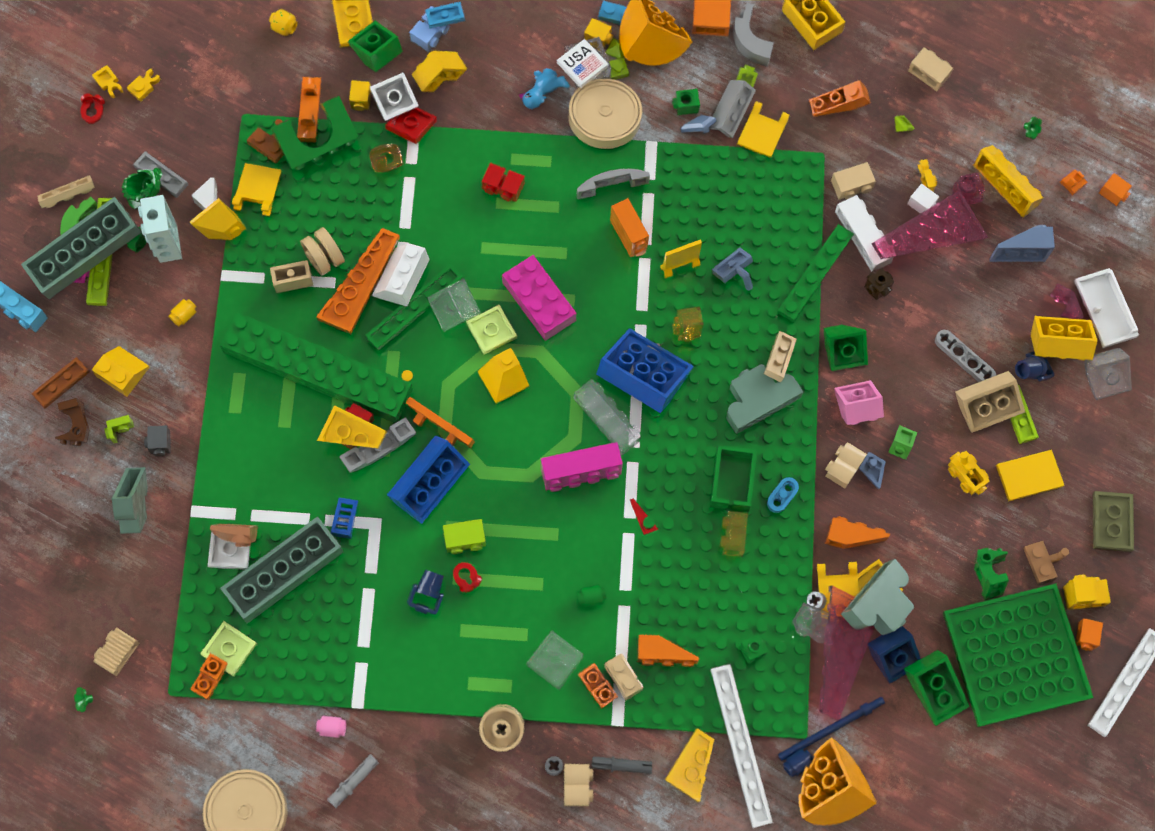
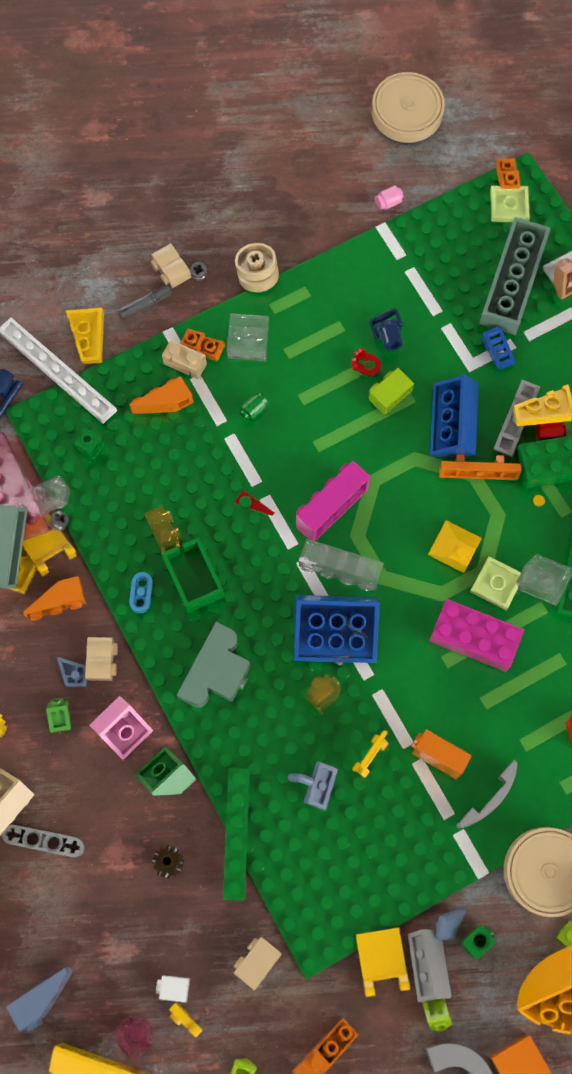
camera: 150 degrees right, 0 degrees up
light grey pin [327,754,379,808] -> none
tan plate [764,331,797,382] -> none
white brick [835,195,894,272] -> none
clear pink wing [871,190,988,260] -> none

